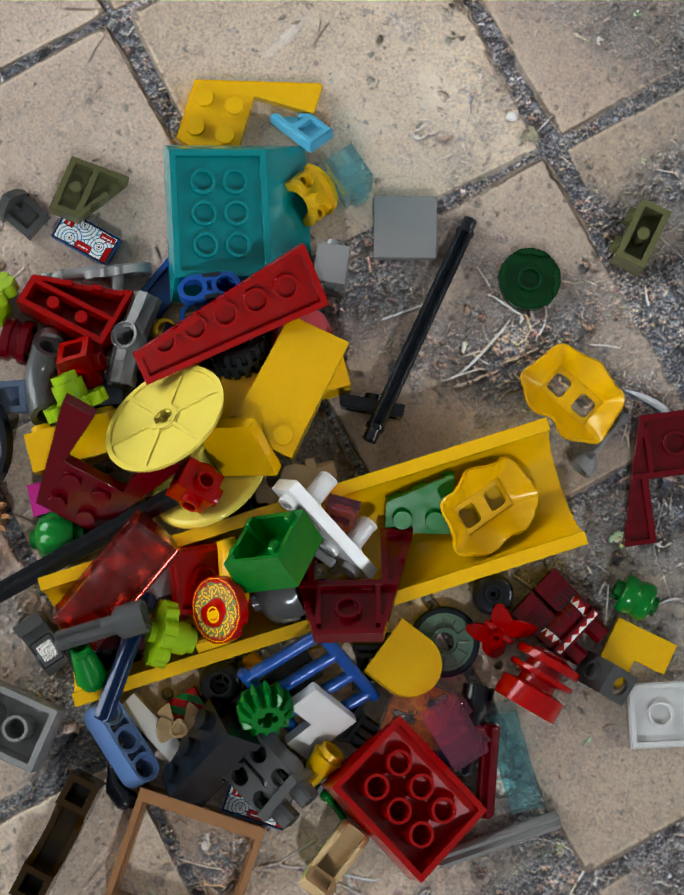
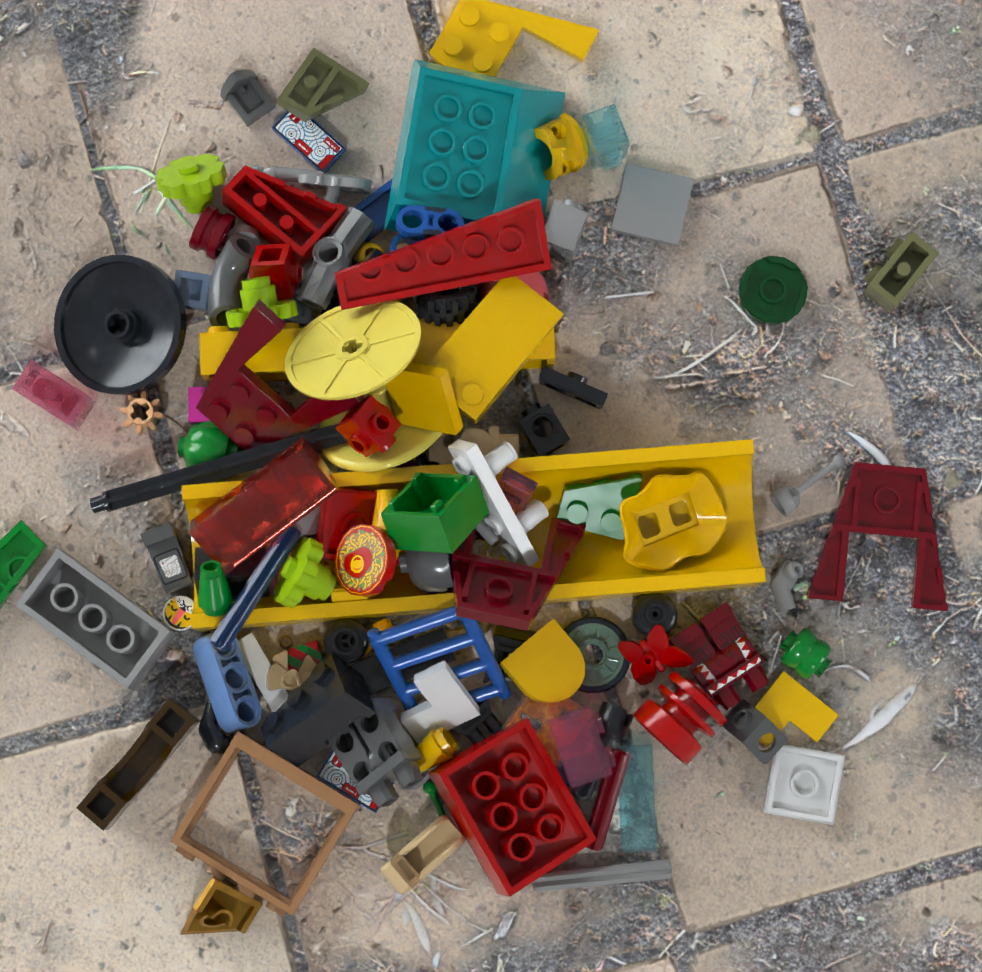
camera: 10 degrees right, 0 degrees up
dark grey piece [54,599,152,651] -> none
green gear [236,680,294,738] -> none
medium azure tile [270,113,333,153] -> none
black piece [362,216,477,444] -> none
yellow piece [520,343,625,444] -> none
none -> tile [163,596,194,631]
none -> black brick [518,403,570,457]
none -> light grey arm [771,561,804,613]

